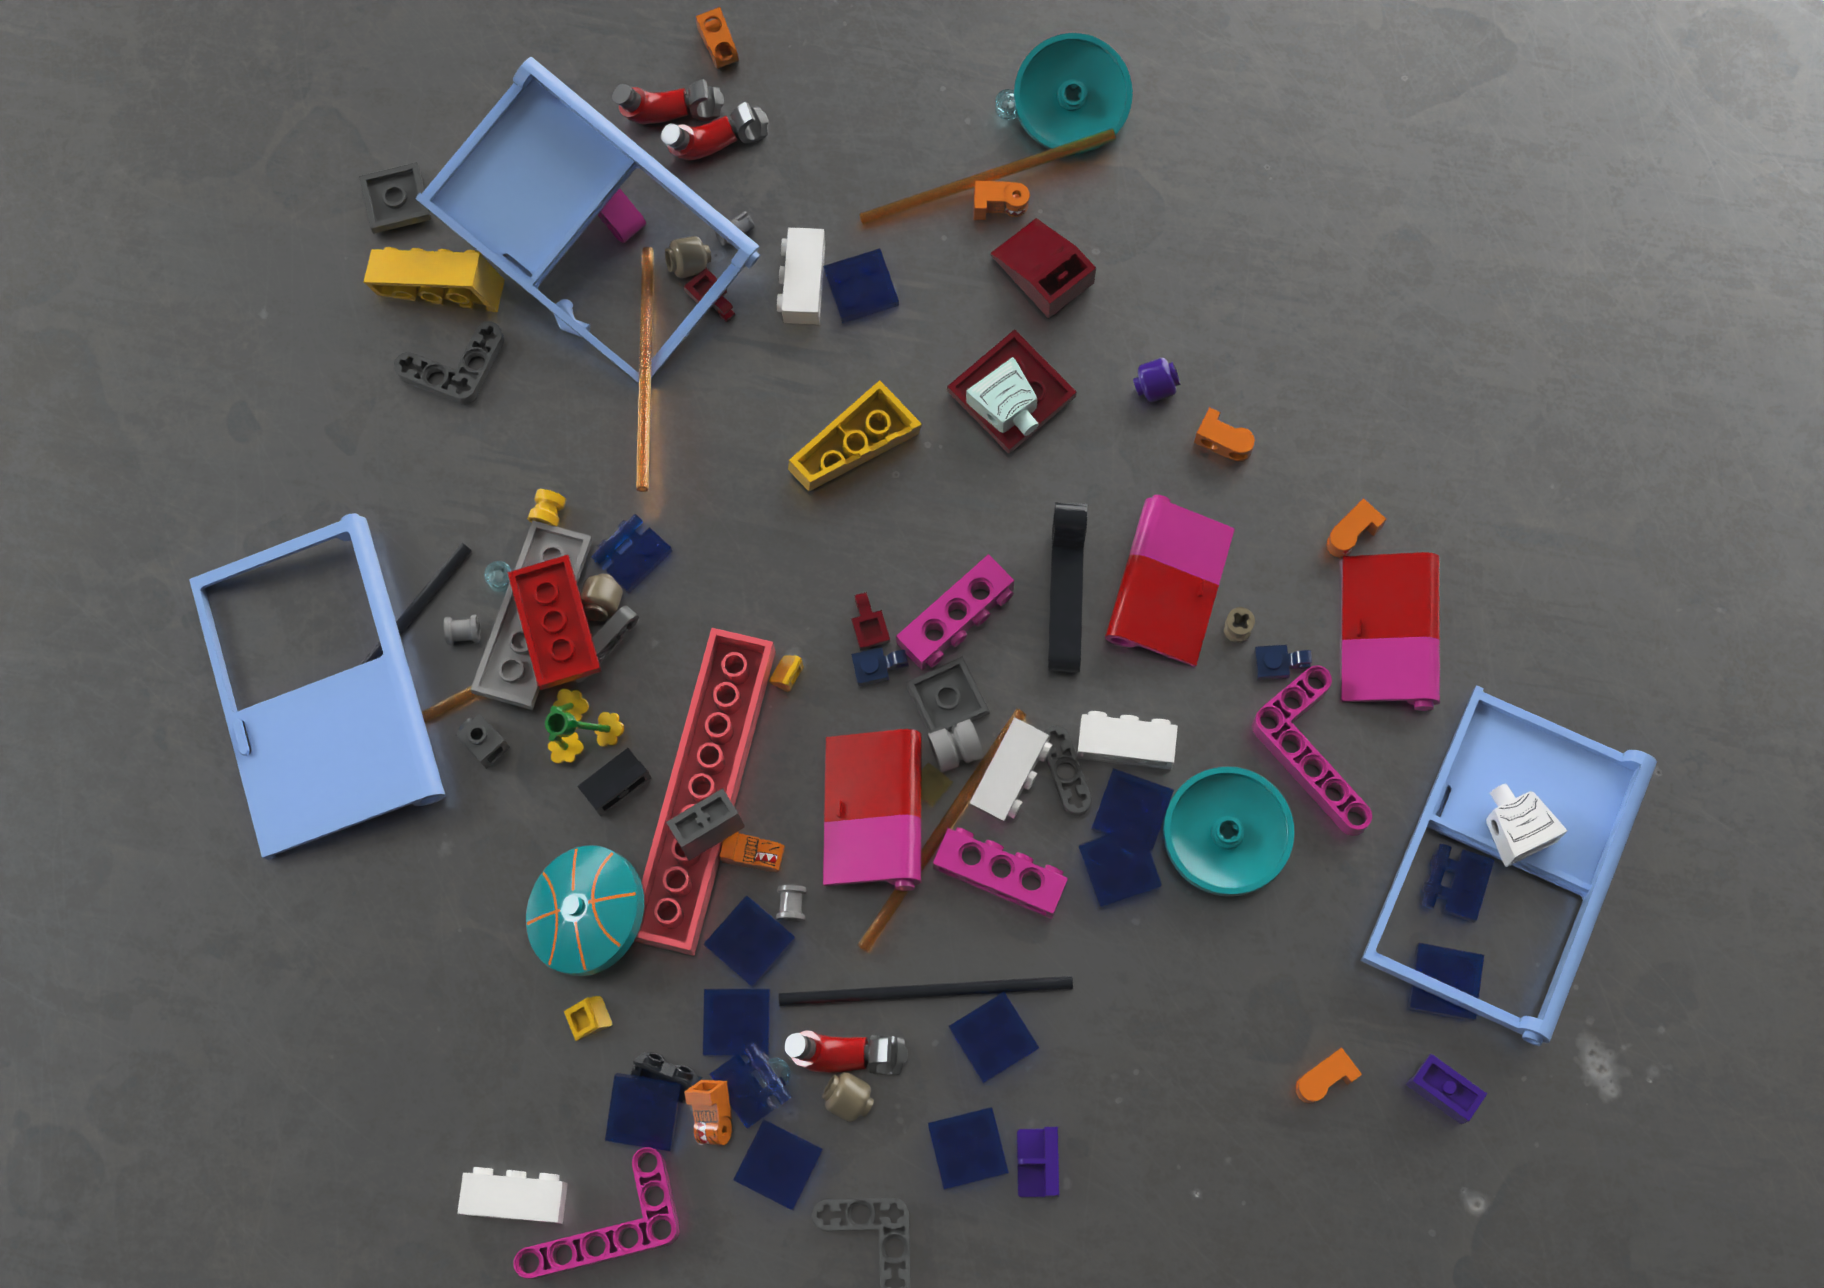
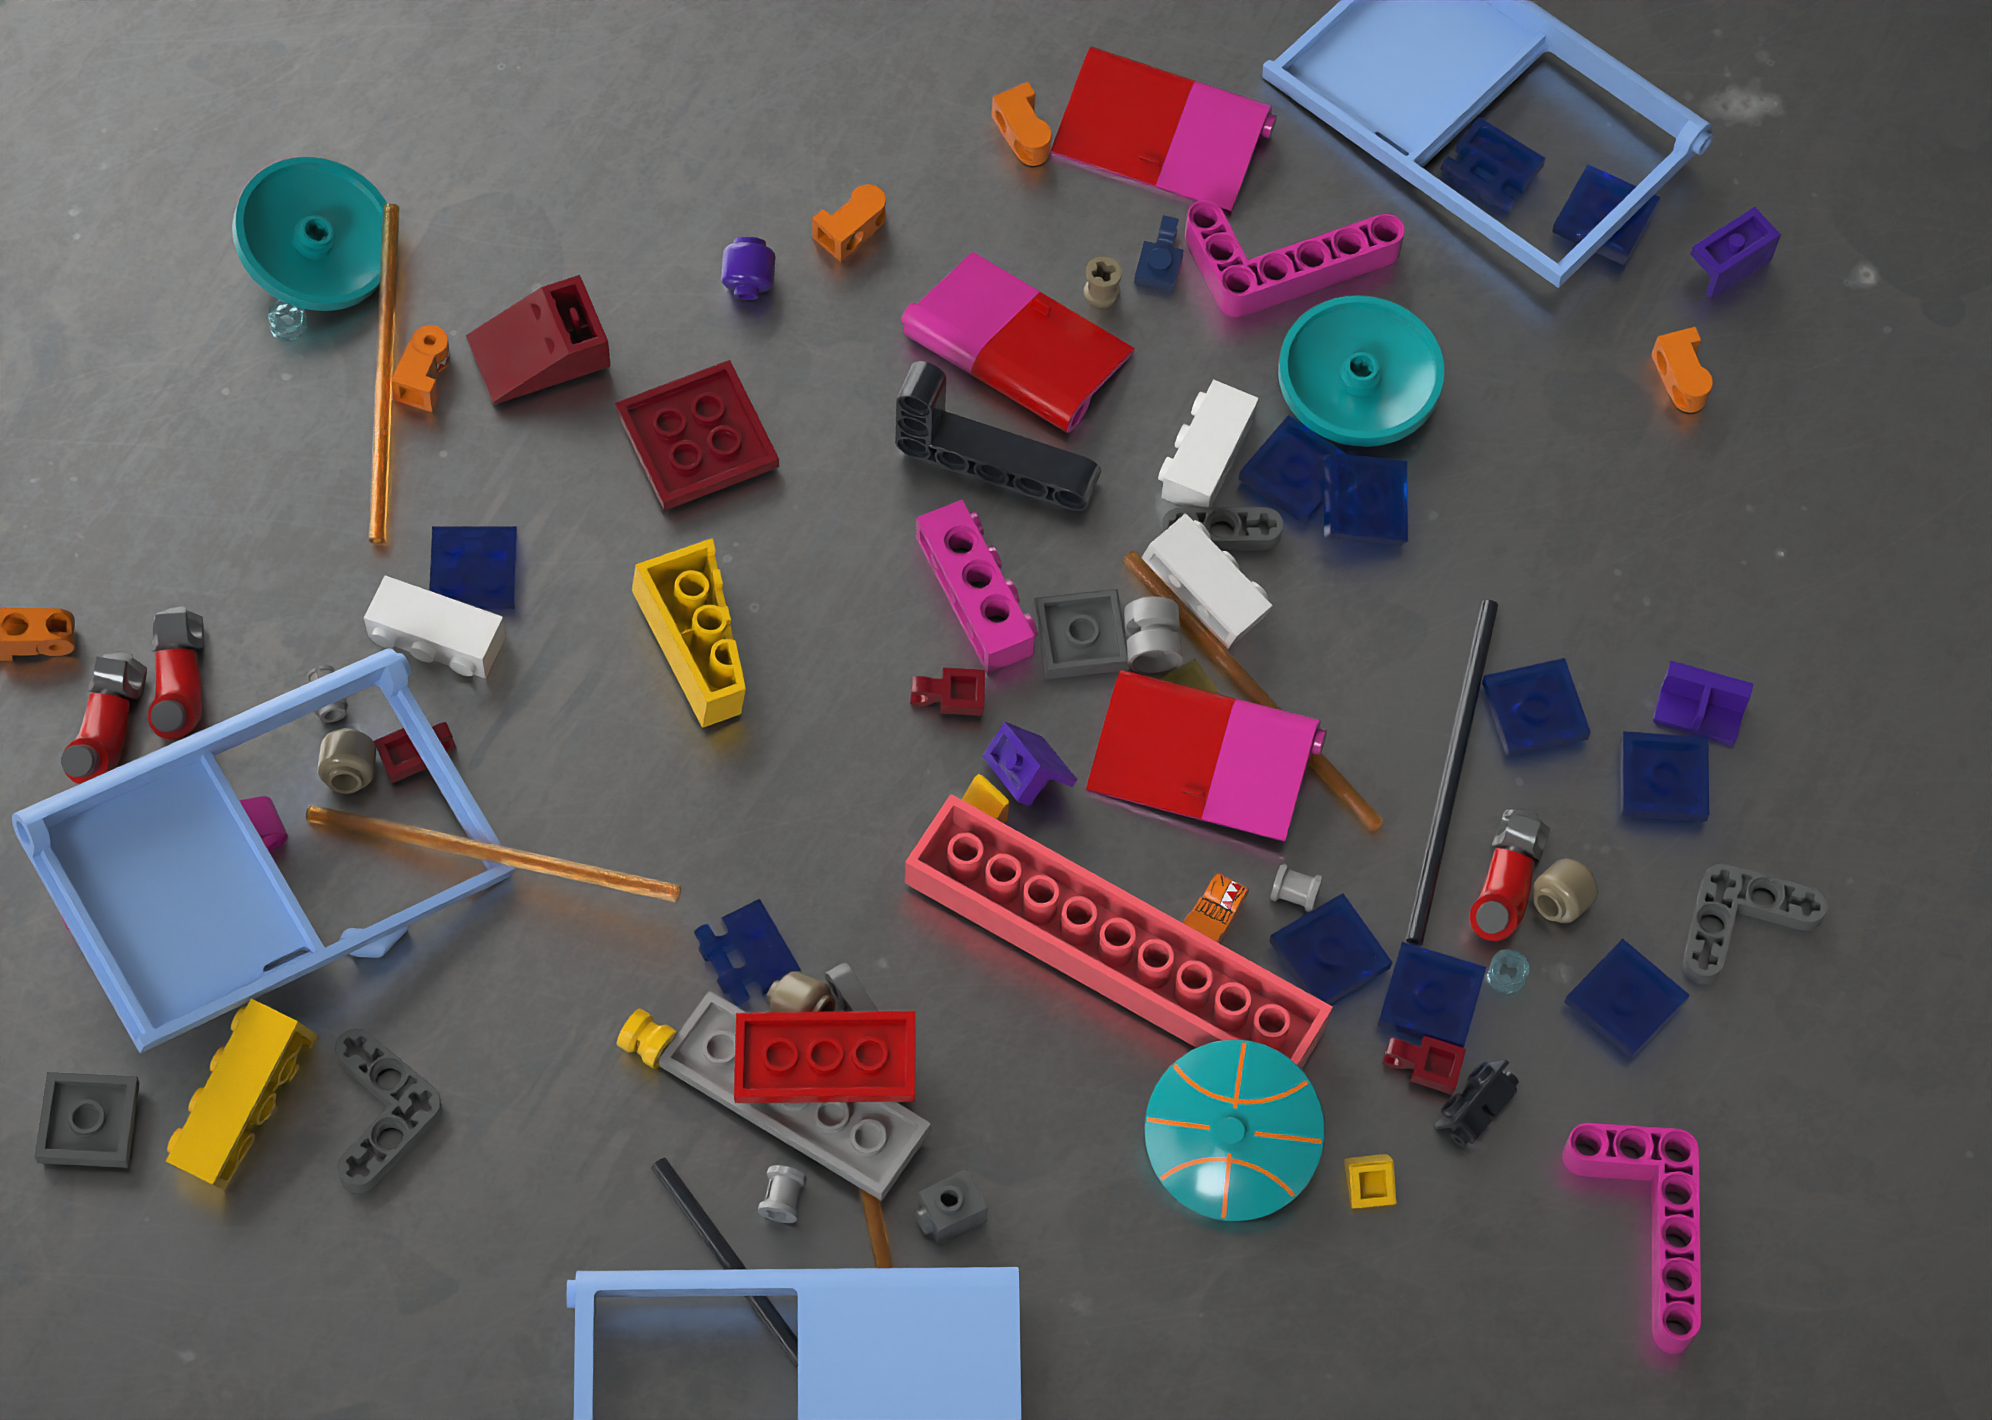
camera: 80 degrees left, 10 degrees down
white brick [457,1167,568,1224] -> none
clear light blue bush [484,561,512,592] -> none
yellow plant [545,688,624,764] -> none
black panel [577,748,651,816] -> none
clear blue plate [605,1073,681,1151] -> none
dark grey hinge [666,788,745,861] -> none
orange leg [684,1080,732,1145] -> none
clear blue plate [709,1042,792,1129] -> none
dark blue plate [851,647,909,687] -> none
dark pink brick [933,827,1068,919] -> none
light aqua torso [966,357,1039,436] -> none
white torso [1486,783,1567,867] -> none
none -> dark purple panel [982,722,1078,806]
none -> dark red plate [1382,1036,1466,1095]

